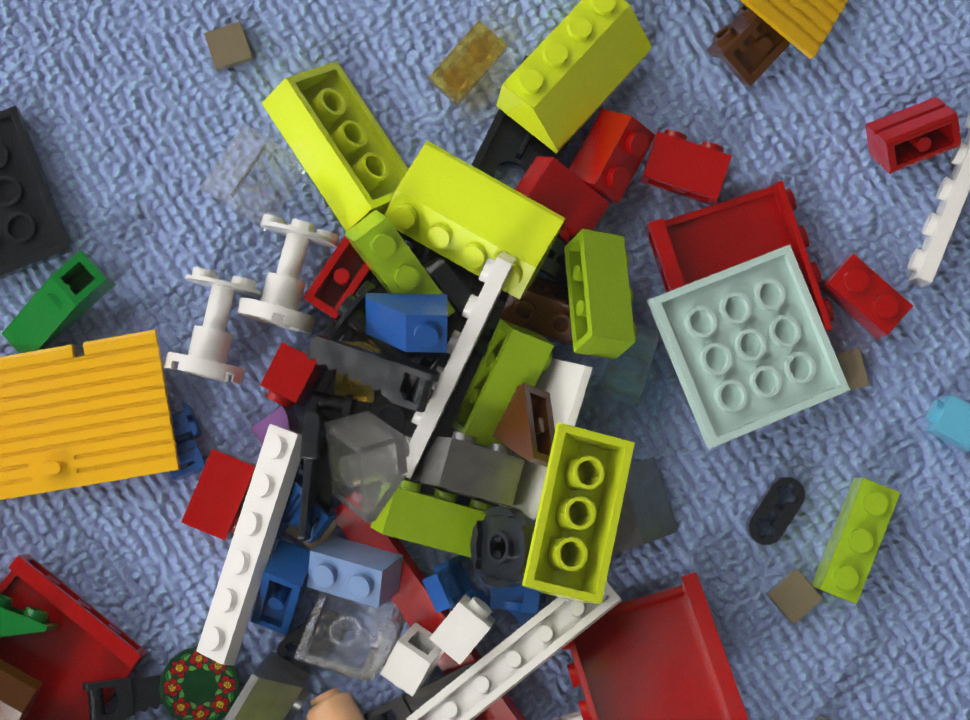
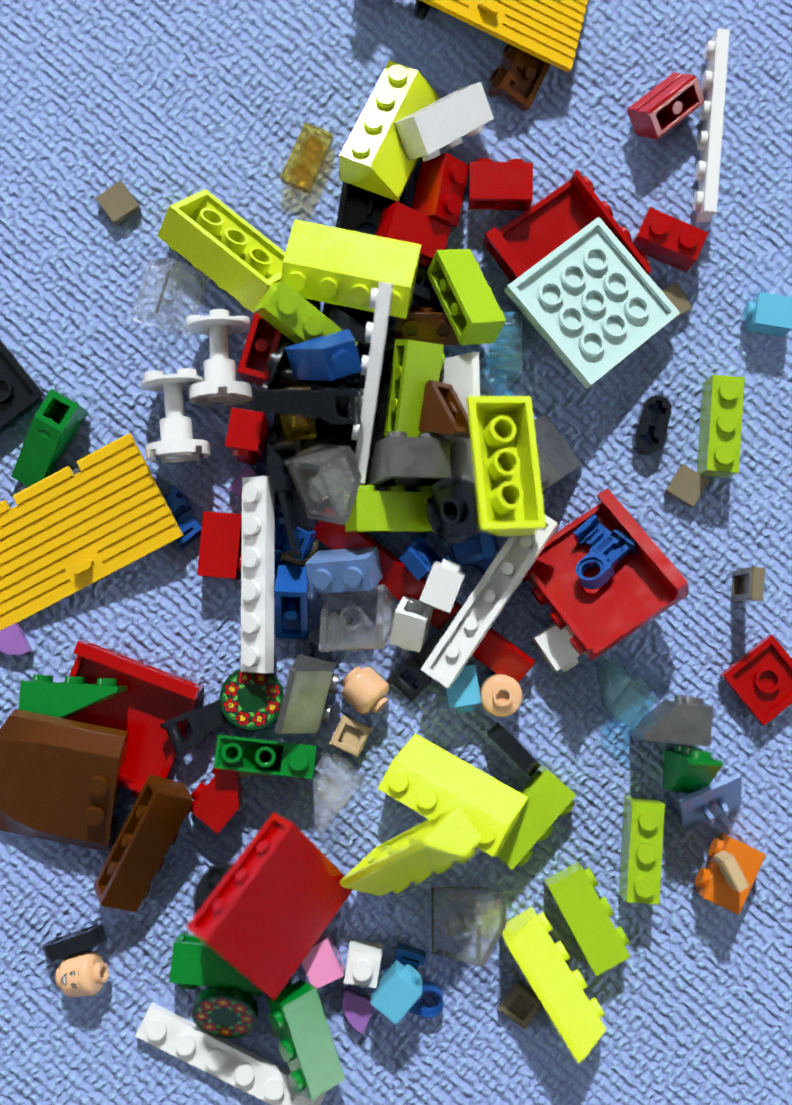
camera: 20 degrees left, 0 degrees up
none -> white brick [394,82,494,162]
none -> blue piece [573,514,638,589]

